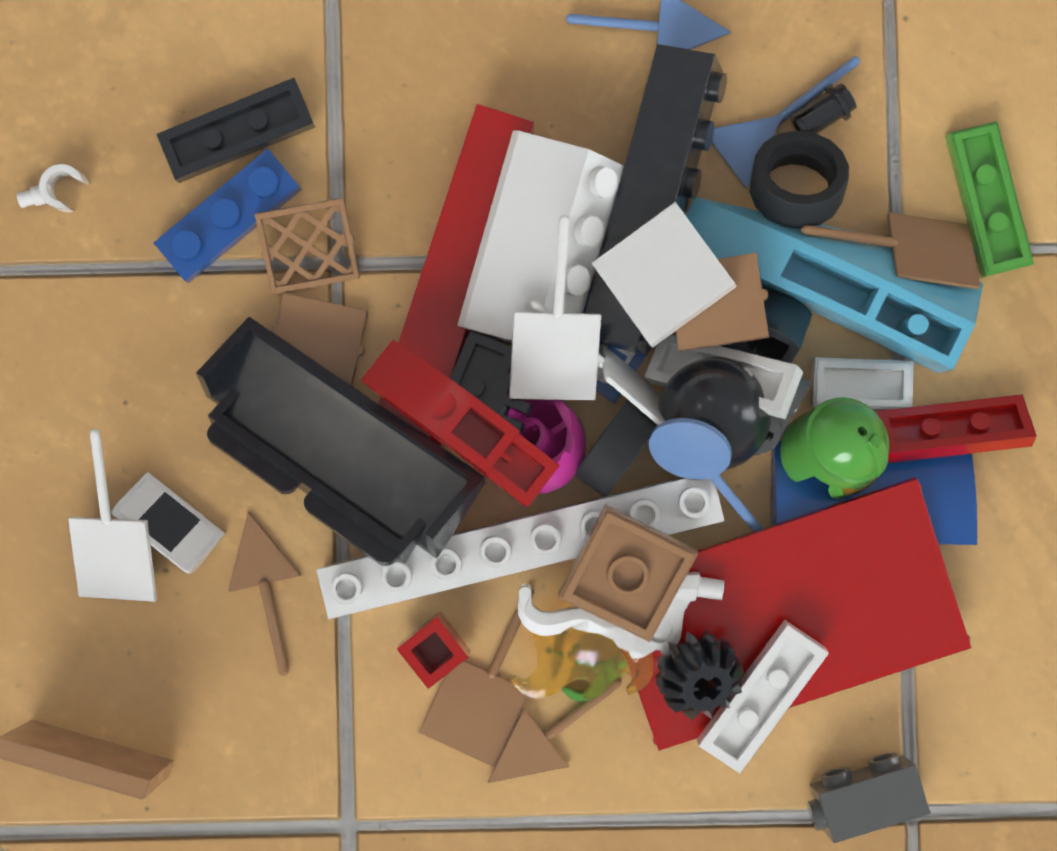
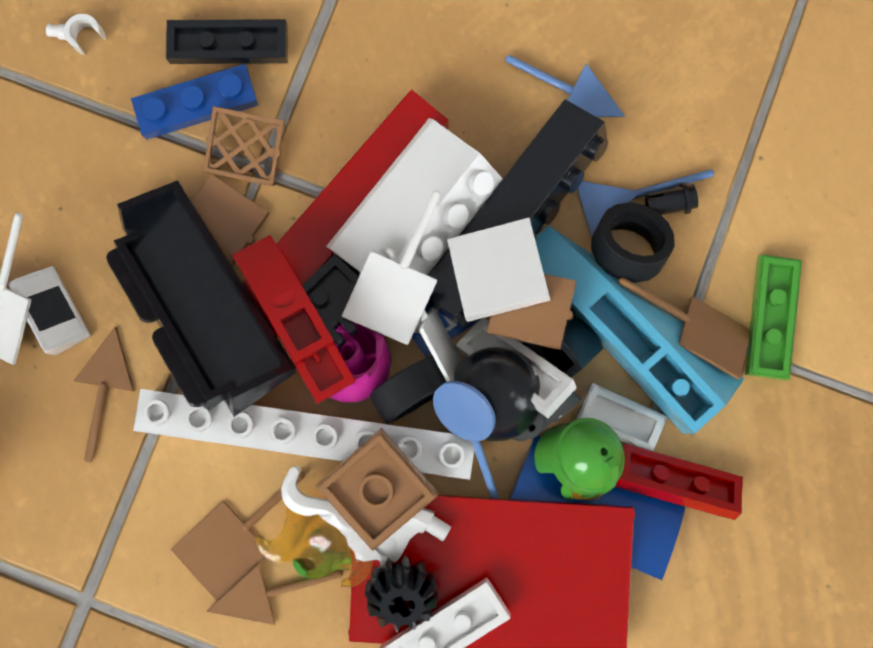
camera: 25 degrees right, 5 degrees down
red brick [397,611,471,689] -> none

